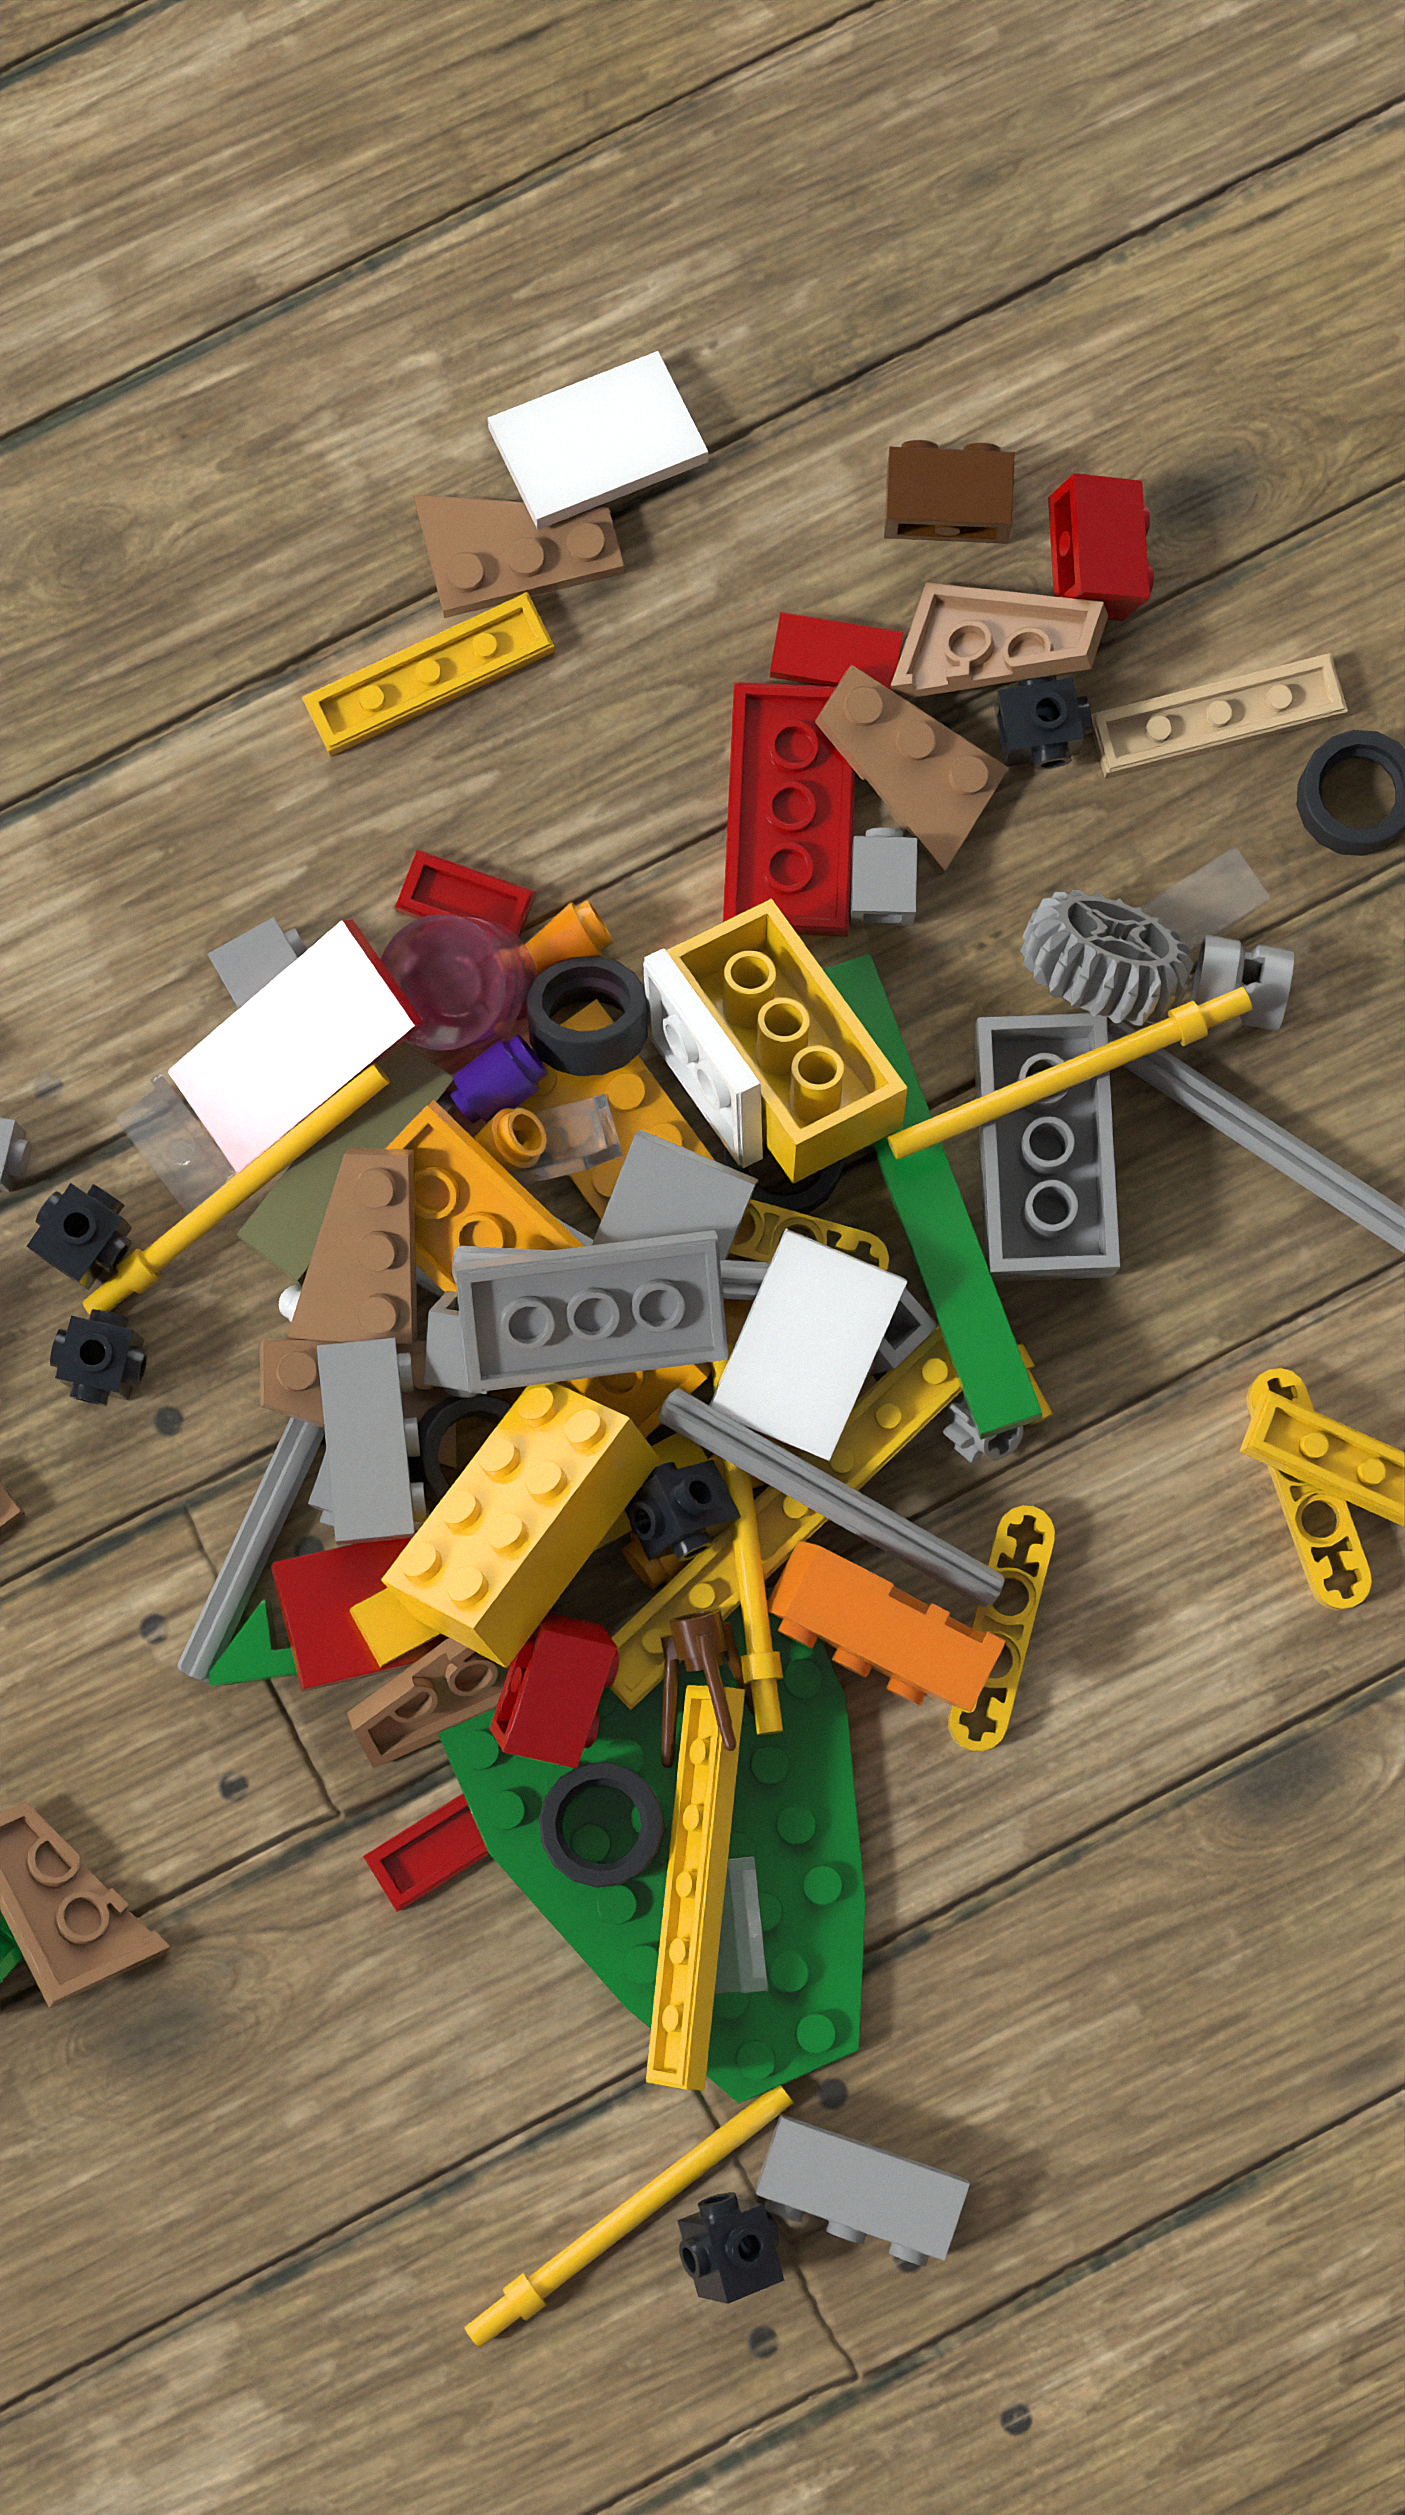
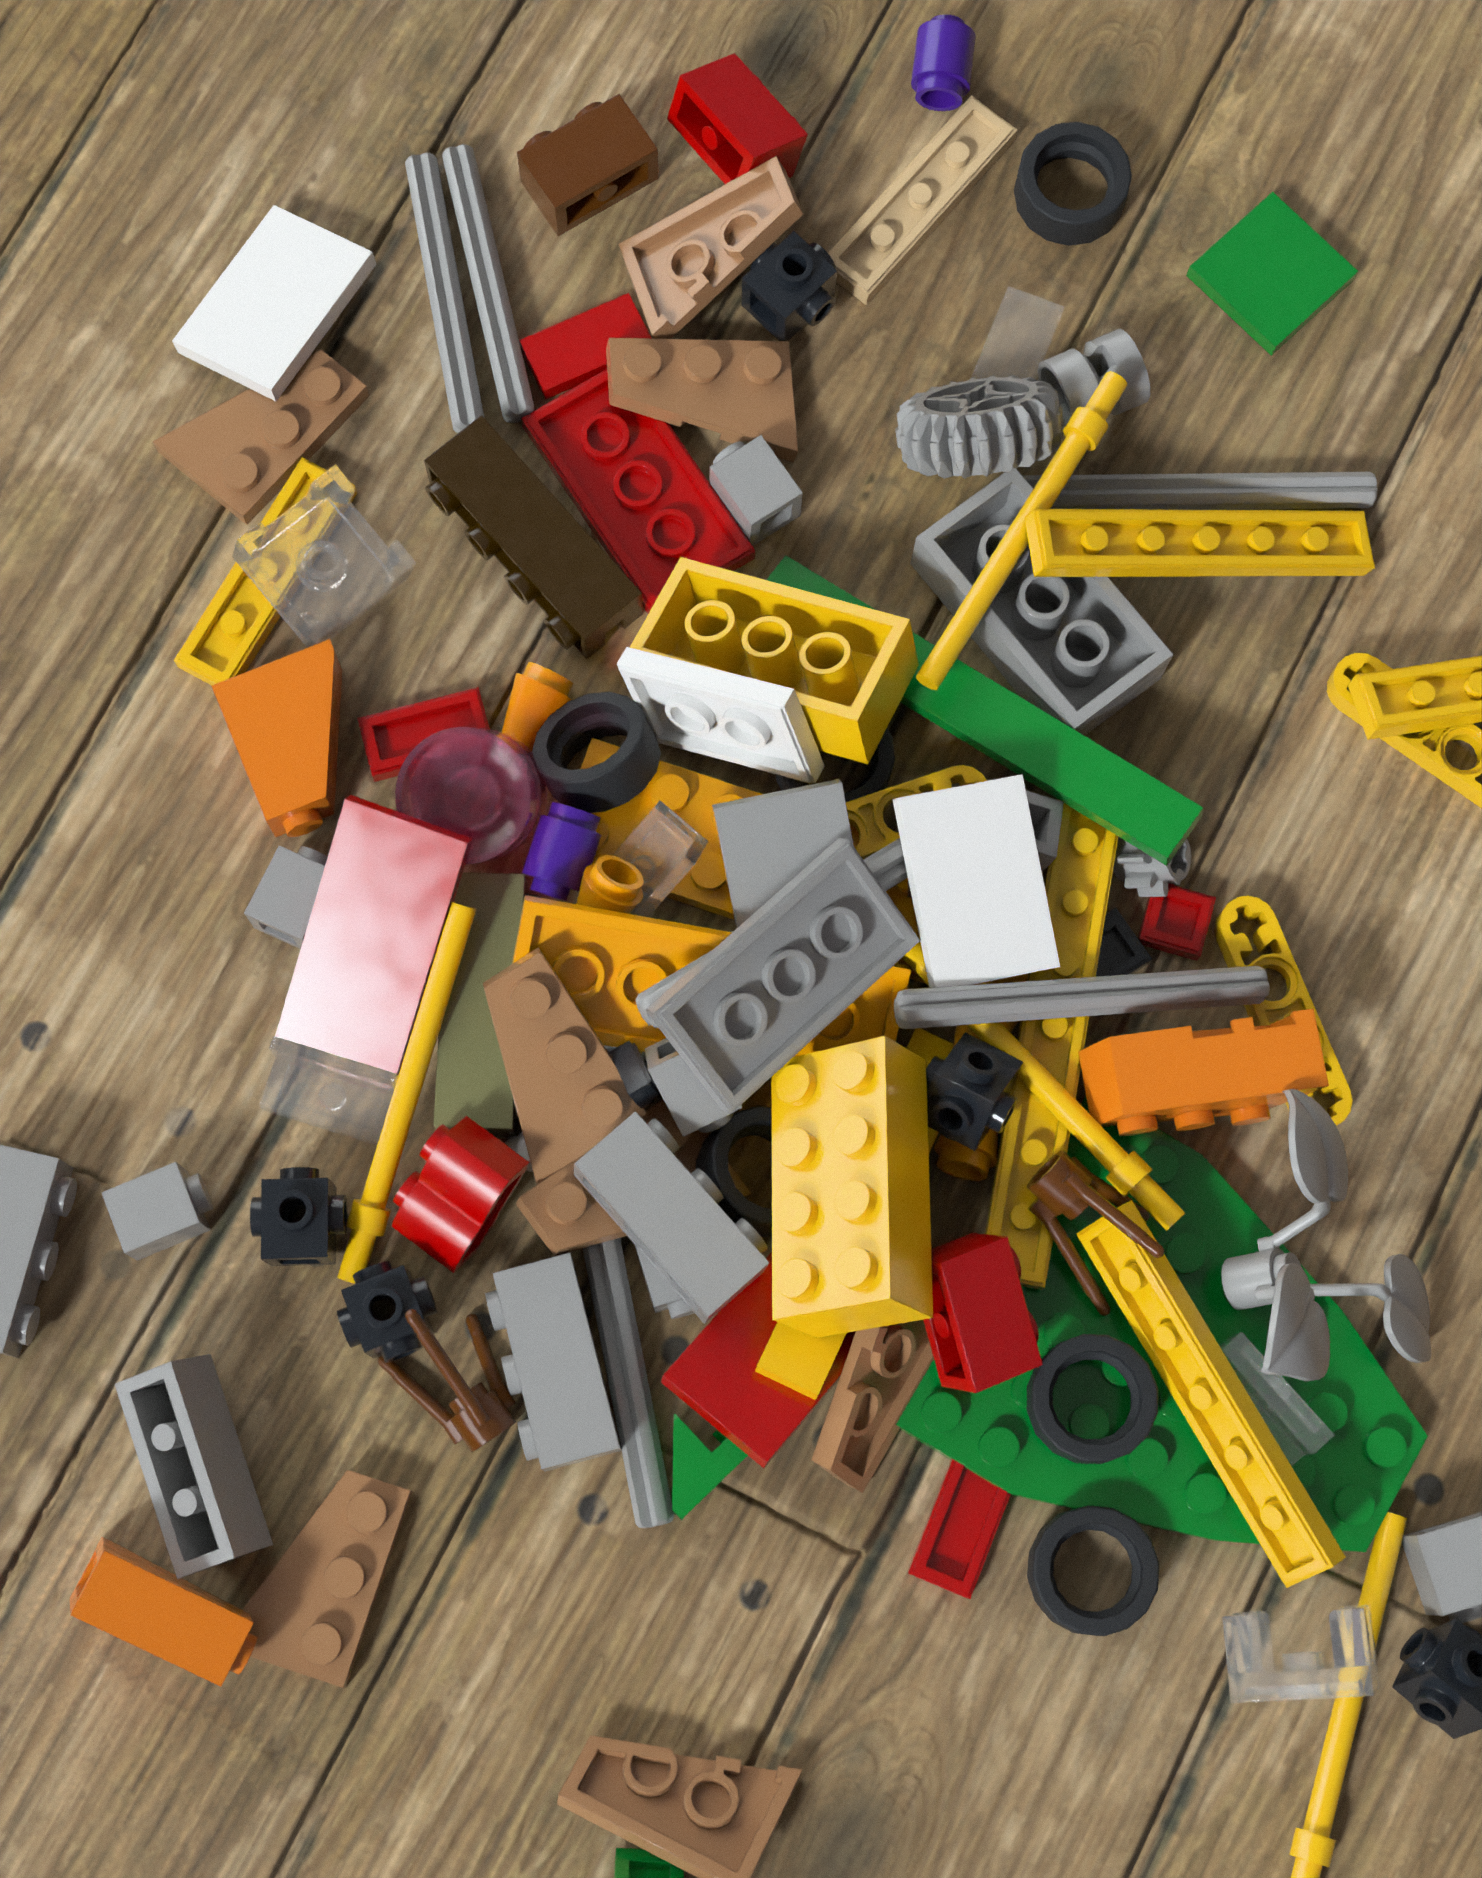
camera: 40 degrees left, 5 degrees down
none -> orange slope [212,639,342,837]
none -> clear panel [232,464,416,648]
none -> reddish brown plant [378,1309,516,1453]
none -> red brick [391,1116,530,1273]
none -> light grey axle [405,152,484,433]
none -> dark brown brick [424,415,643,659]
none -> light grey axle [442,144,535,423]
none -> light grey brick [485,1253,621,1472]
none -> black tile [610,1040,660,1109]
none -> dark purple brick [911,15,976,111]
none -> yellow tile [1024,509,1375,577]
none -> black tyre [1027,1505,1160,1636]
none -> black tile [1096,907,1152,977]
none -> red tile [1138,884,1216,961]
none -> light grey plant [1221,1089,1432,1381]
none -> clear panel [1222,1604,1380,1703]

